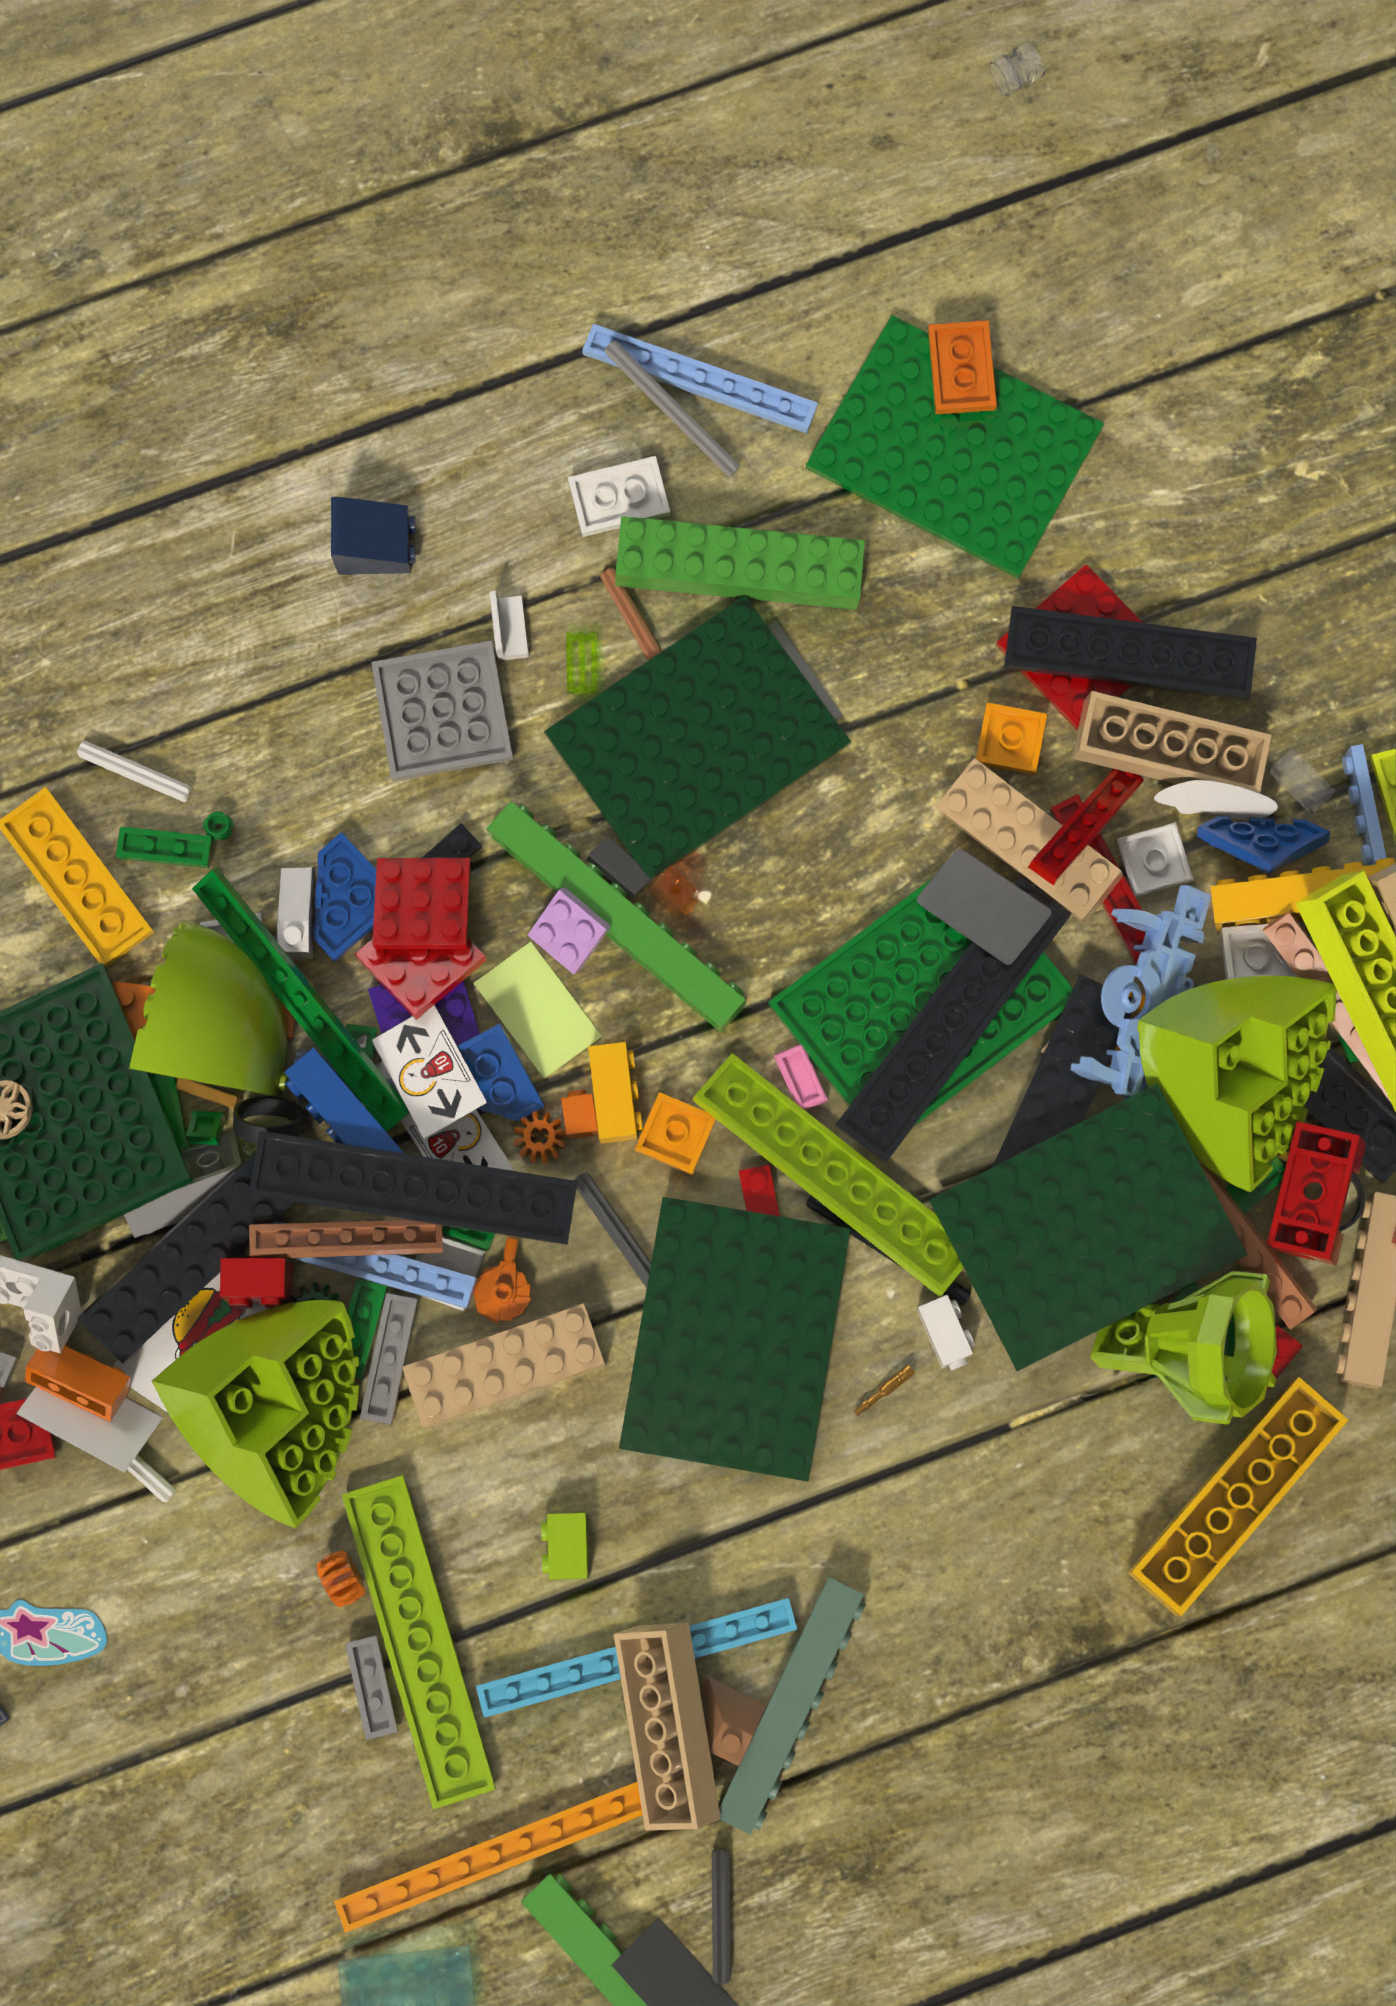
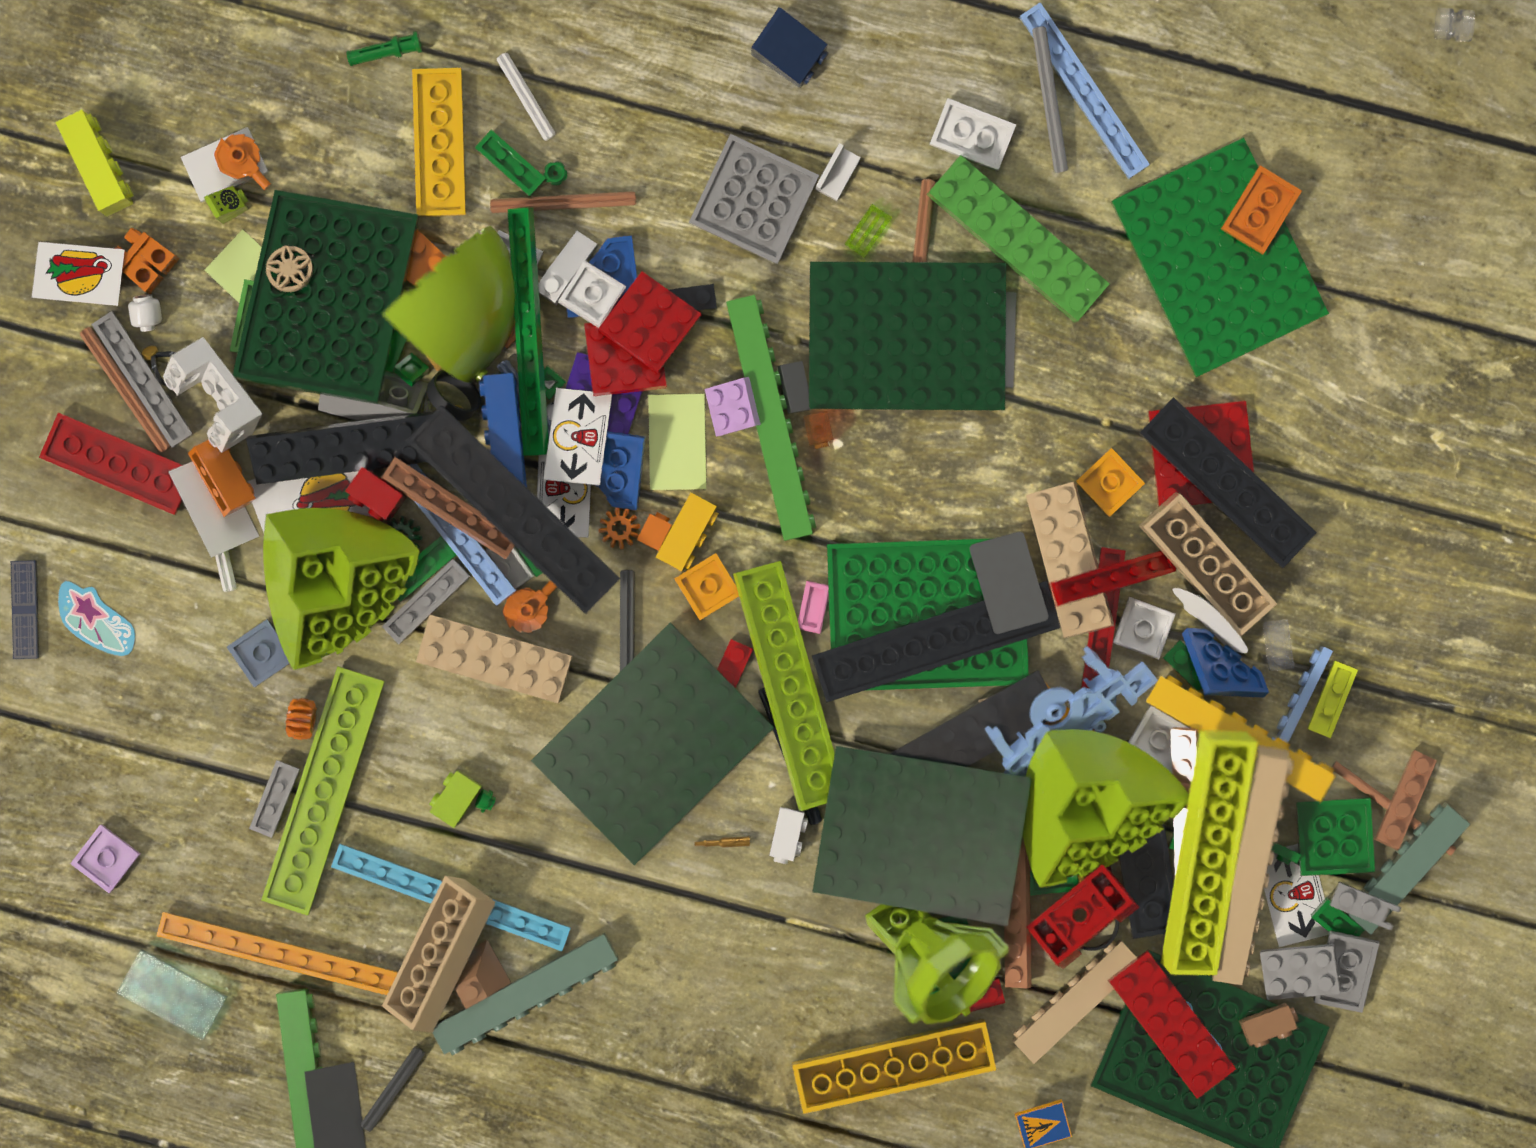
camera: 30 degrees right, 10 degrees up
none -> lavender plate [70,824,141,894]
none -> sand blue plate [227,619,290,687]
none -> green plate [475,789,496,813]
none -> nougat axle [490,192,636,213]
none -> white tile [558,260,626,328]
none -> green plate [1162,640,1202,692]

